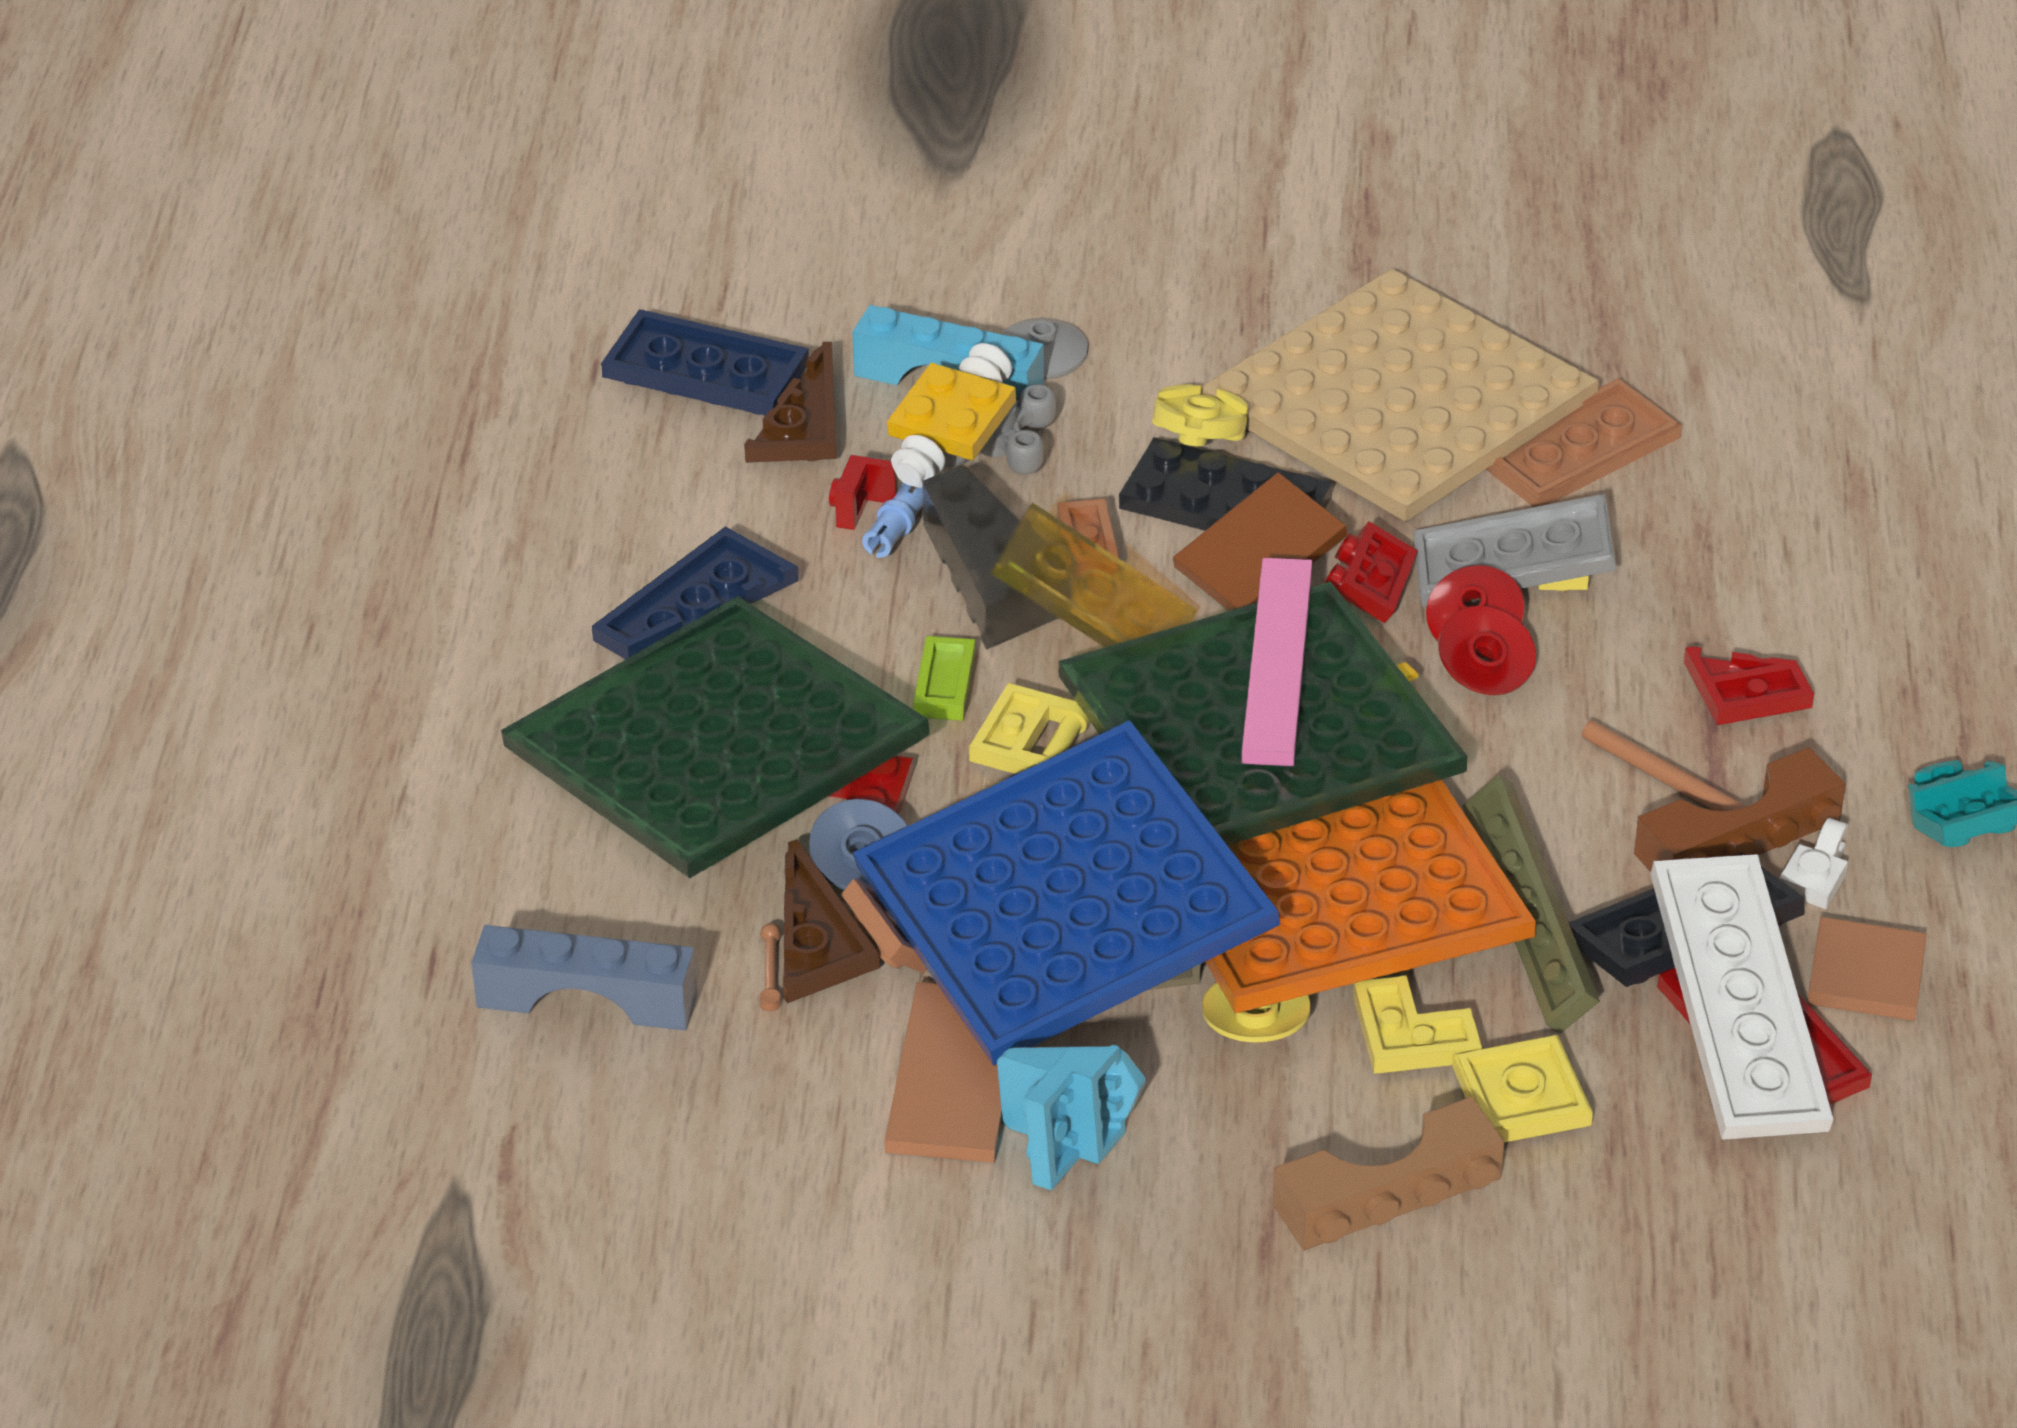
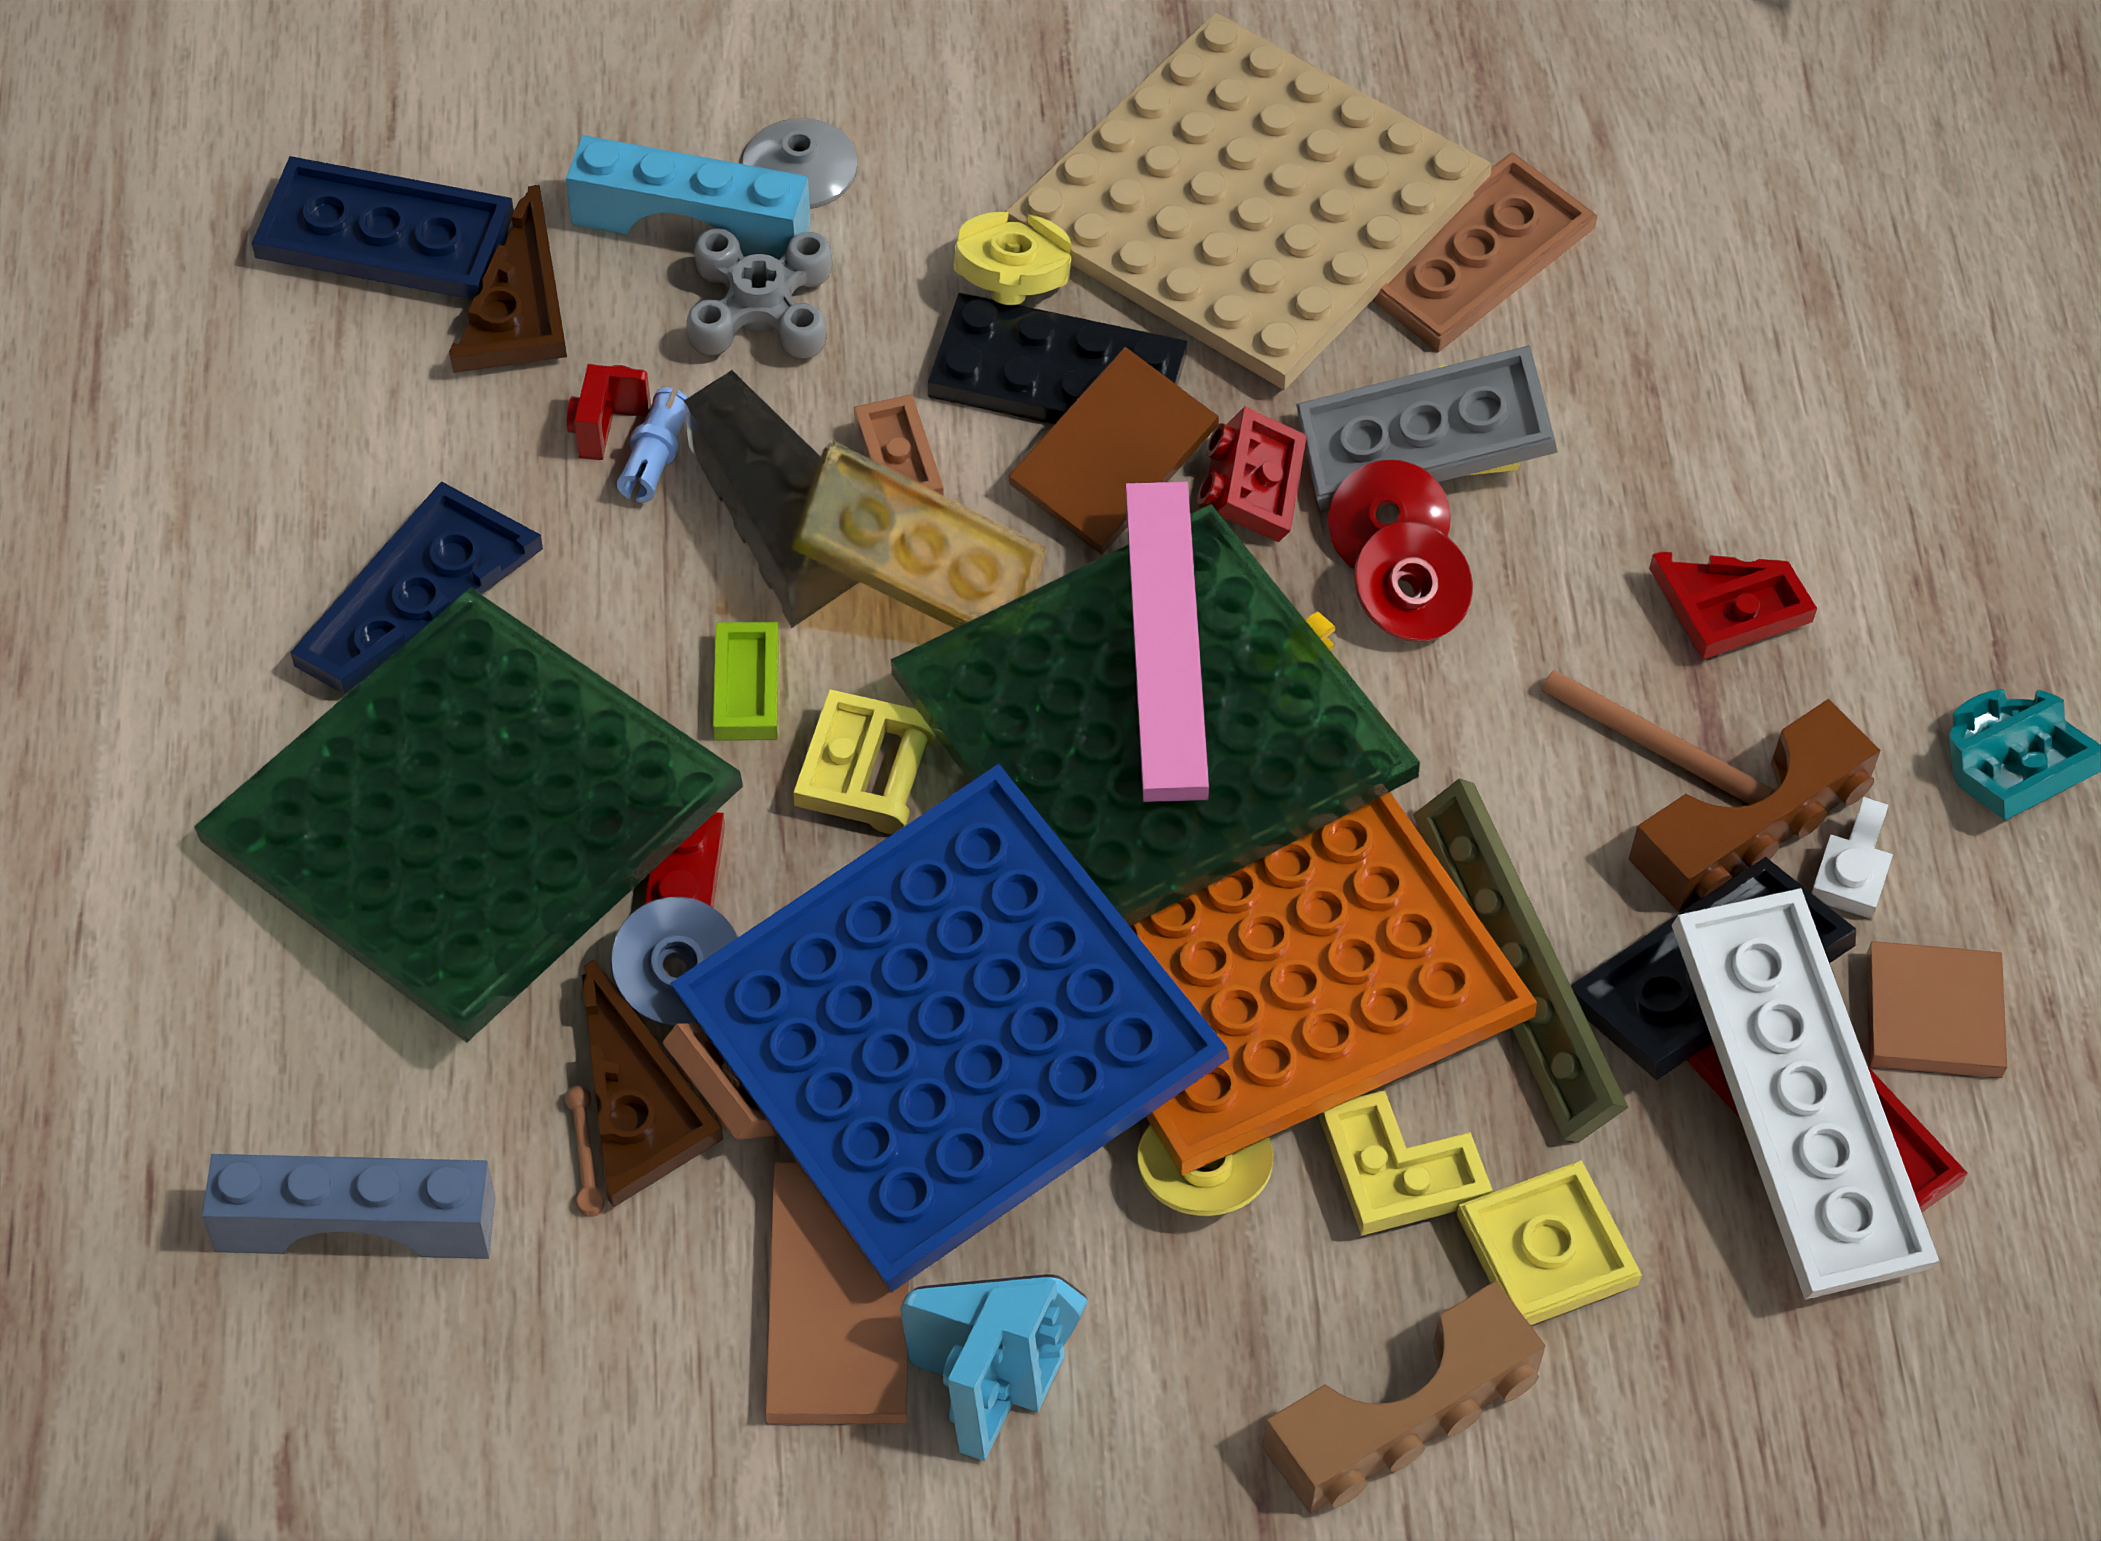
camera: 10 degrees left, 15 degrees up
yellow plate [887,343,1016,487] -> none

